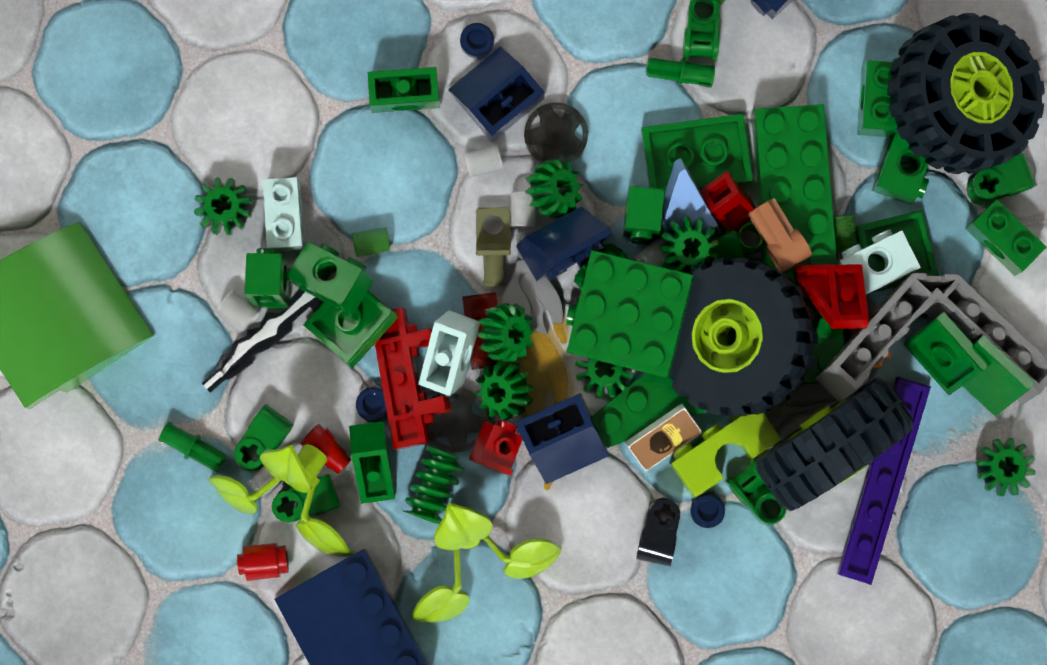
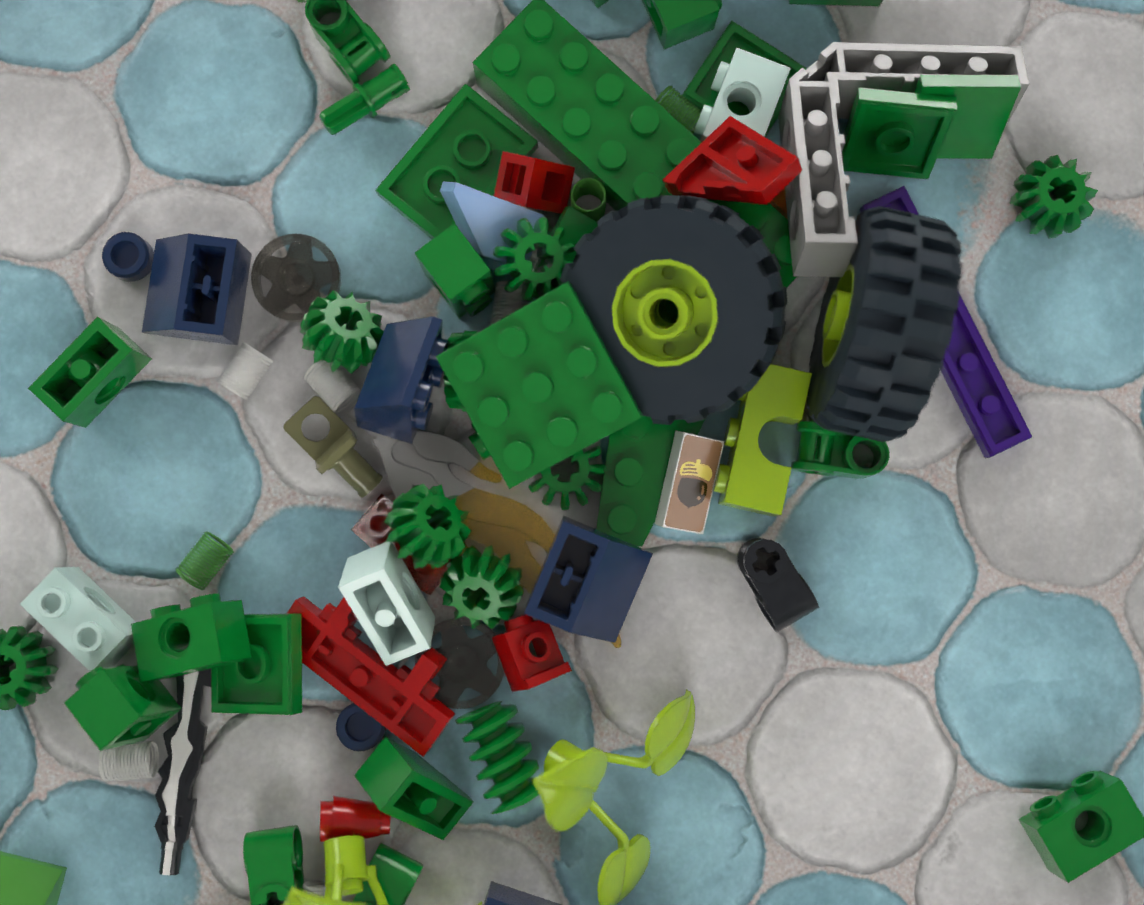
camera: 45 degrees left, 0 degrees up
dark blue tile [690,493,725,528] -> none
nougat piece [748,198,812,272] -> none

